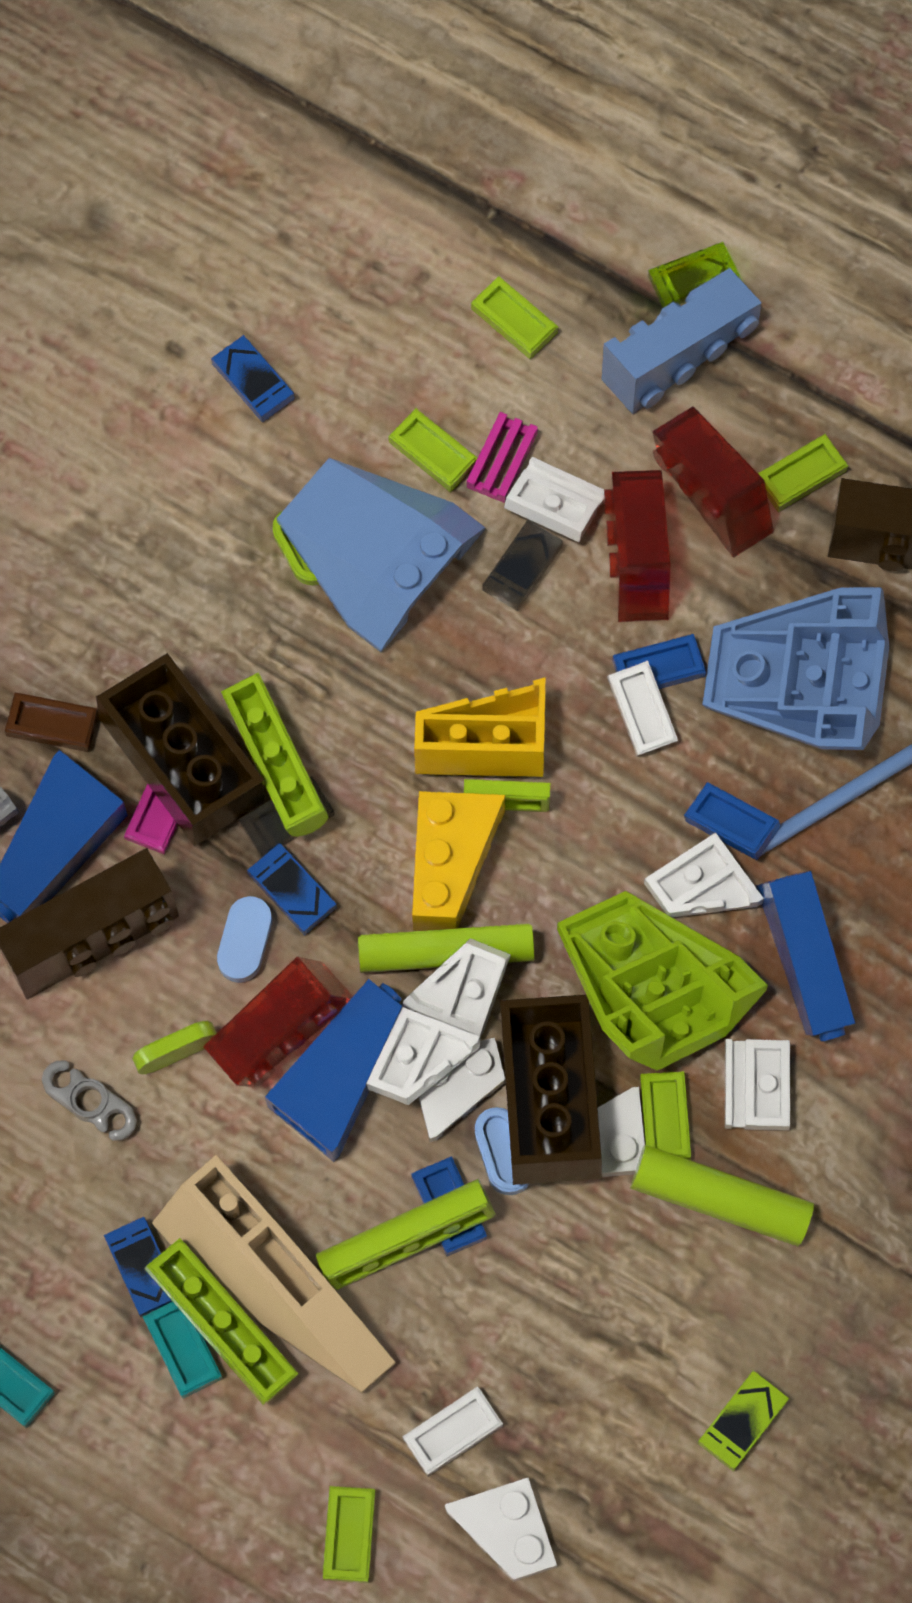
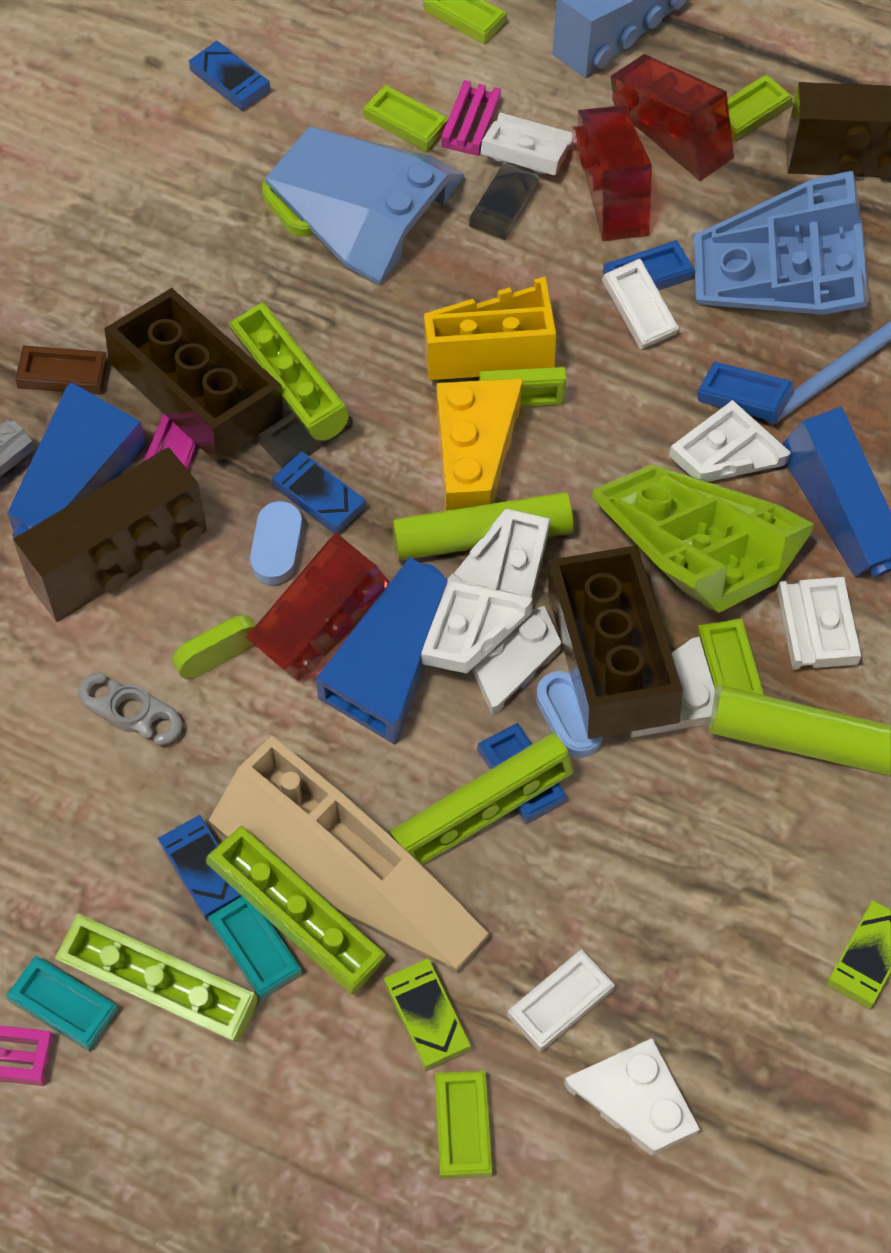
camera: 10 degrees left, 10 degrees down
none -> lime brick [55,913,257,1042]
none -> lime tile [383,958,471,1071]

